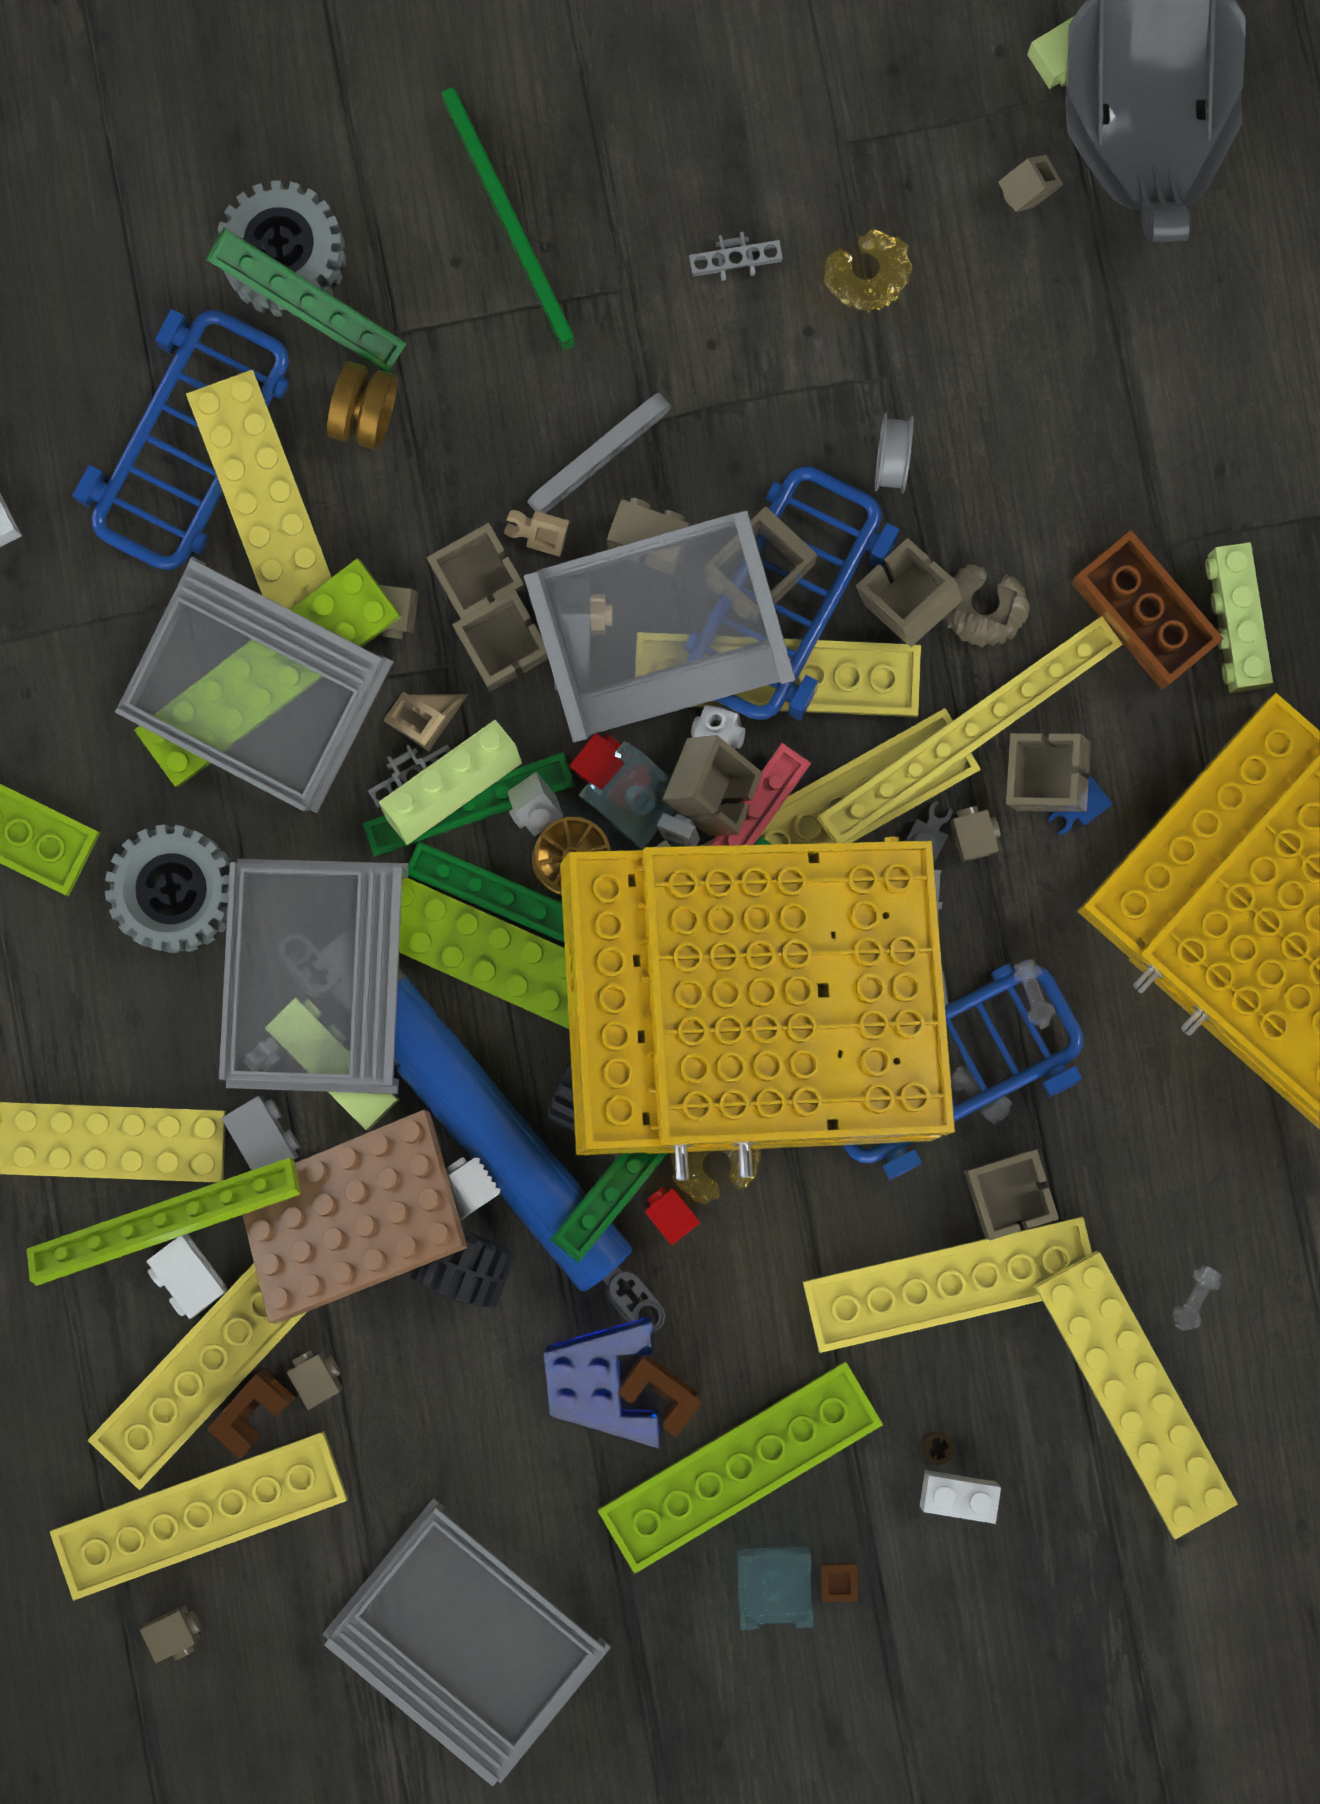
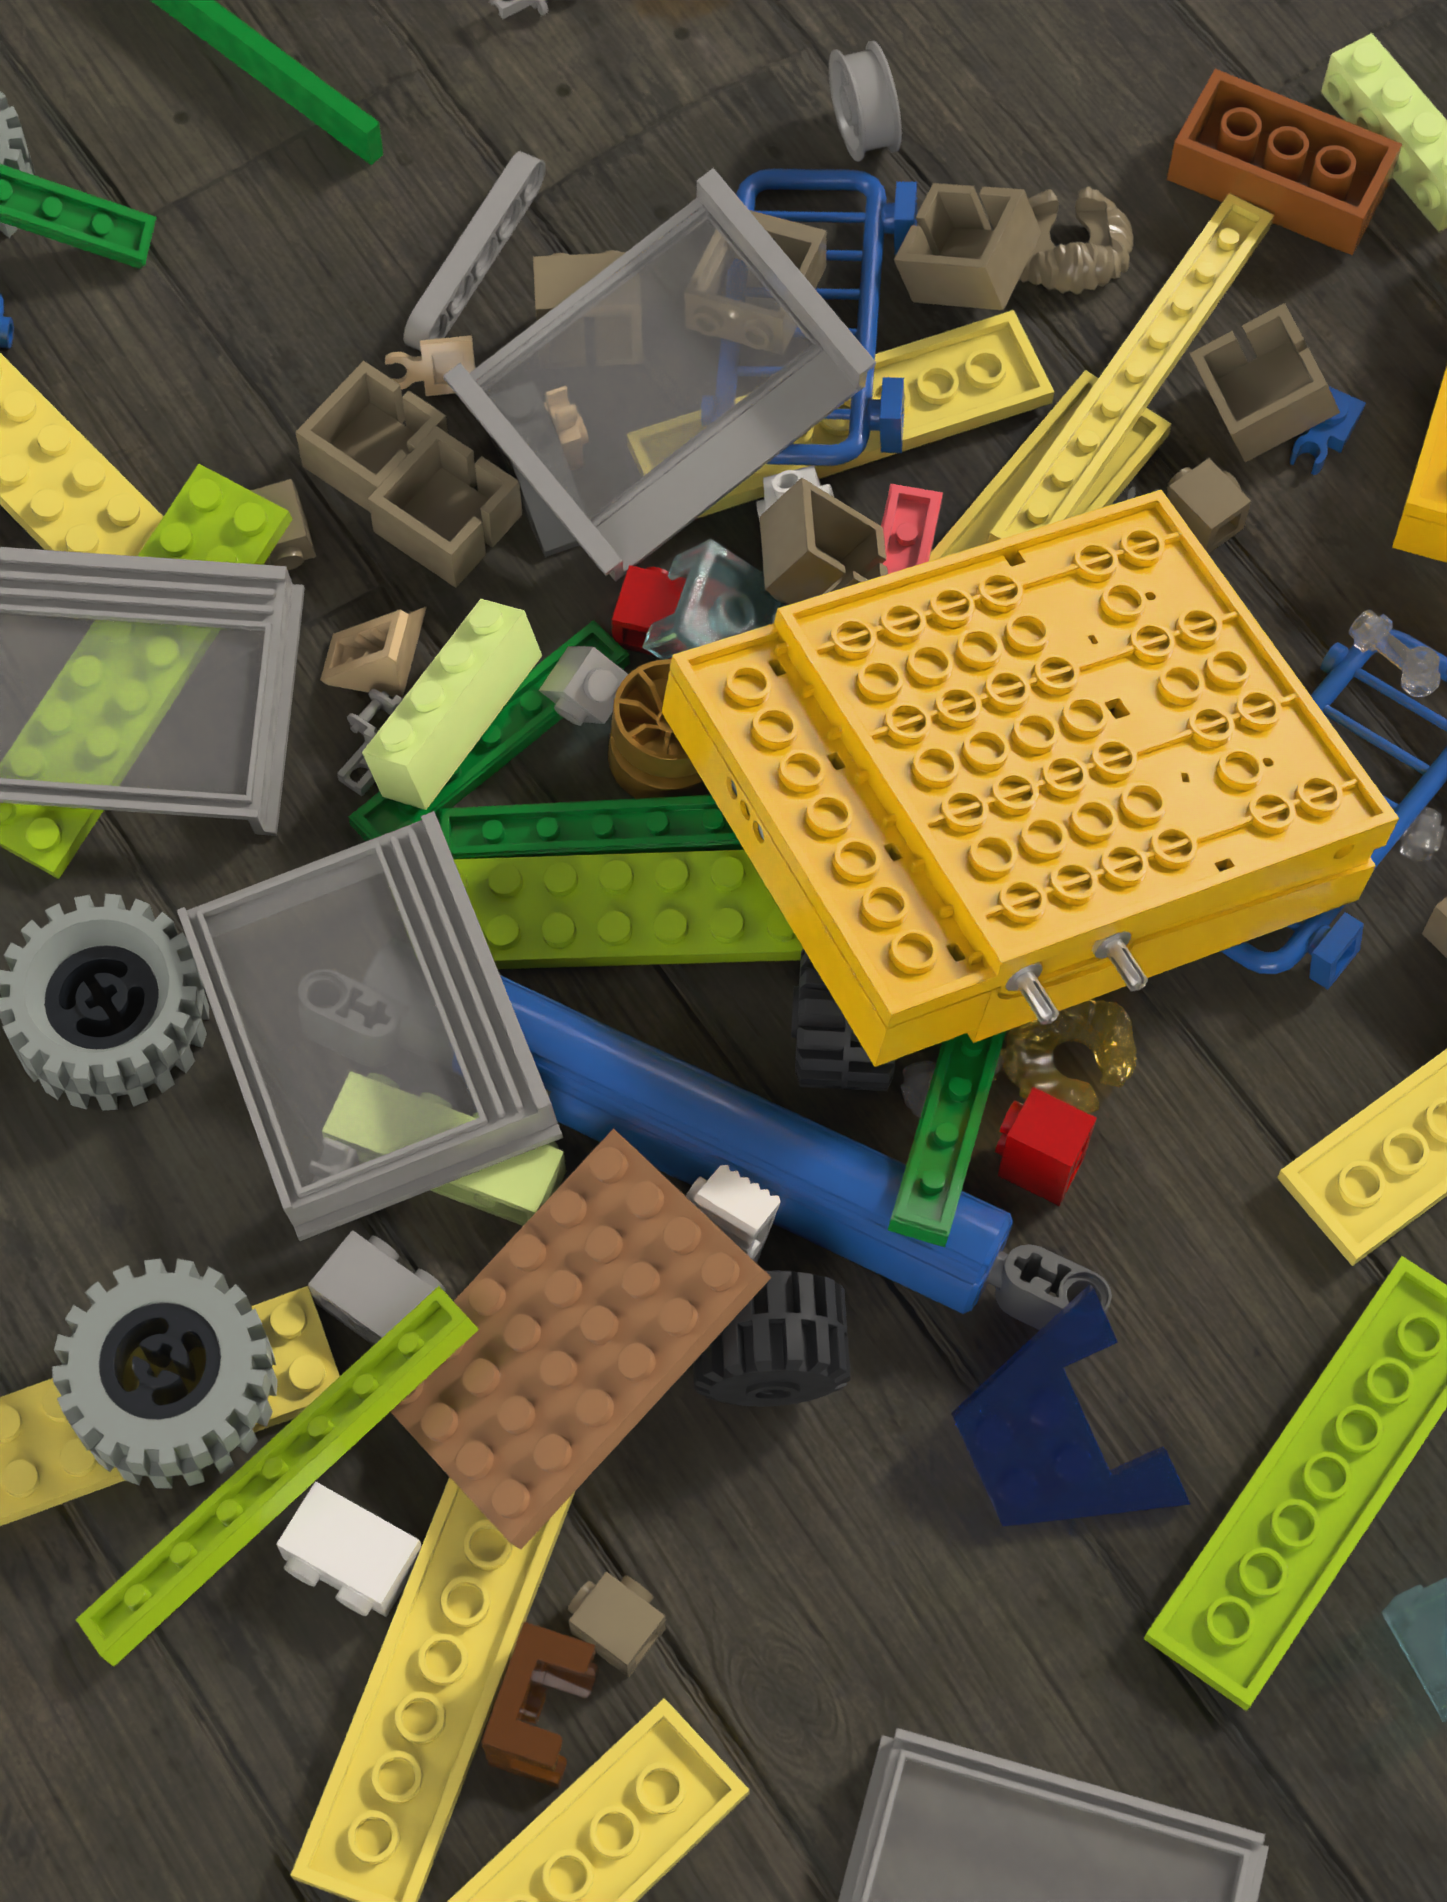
camera: 25 degrees left, 20 degrees down
pearl gold wheel [327,361,398,451] -> none
reddish brown panel [617,1352,702,1437] -> none
none -> light grey wheel [52,1258,278,1488]

